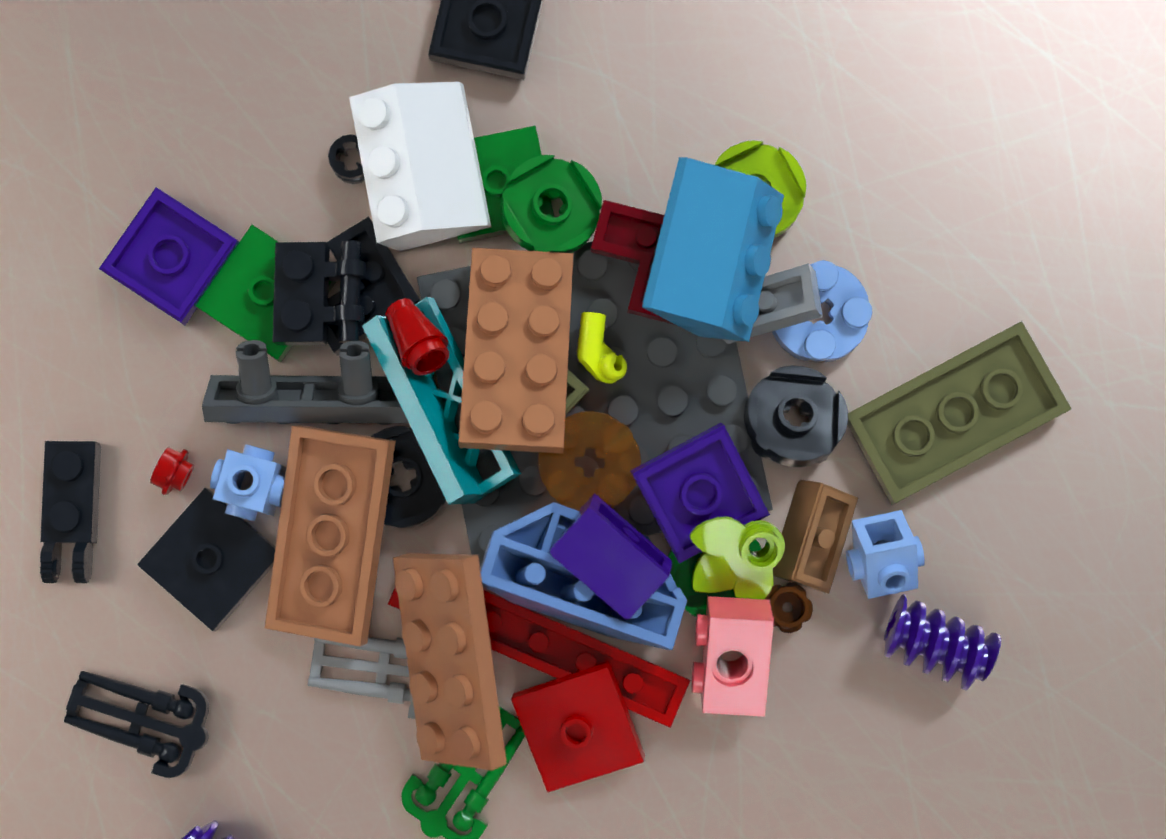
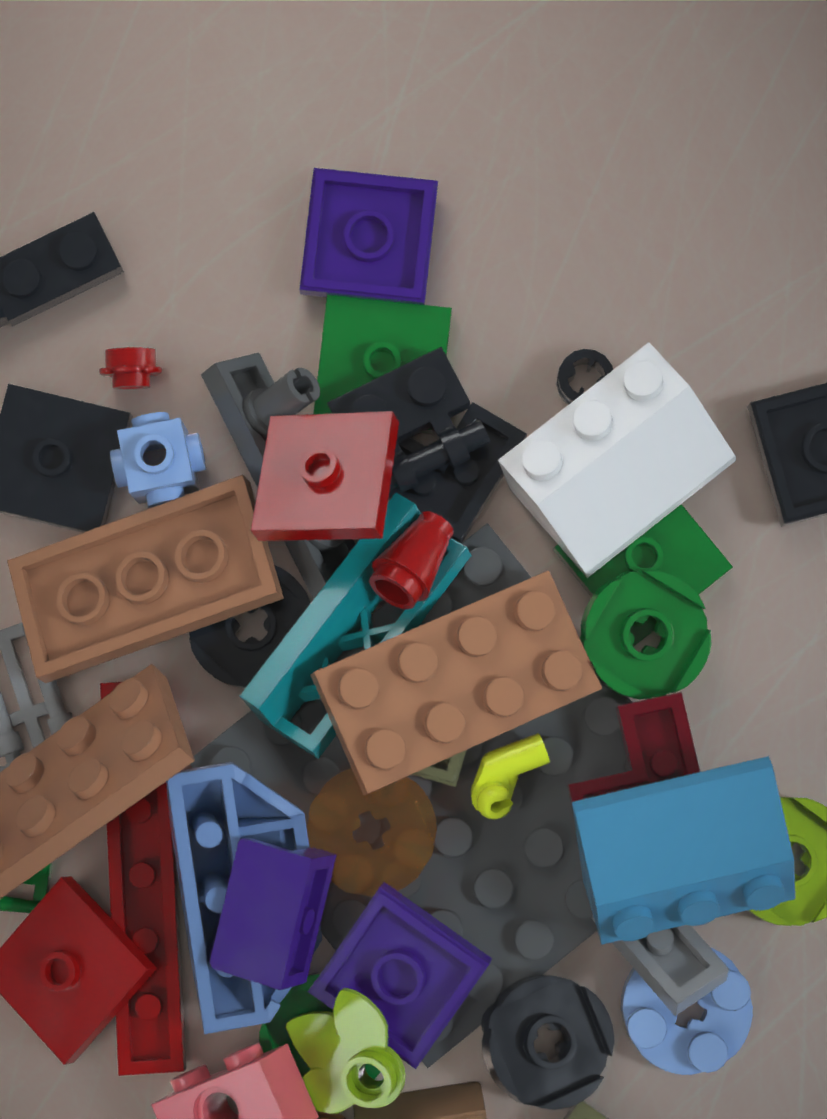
camera: 65 degrees right, 0 degrees up
none -> plate [251,411,399,541]

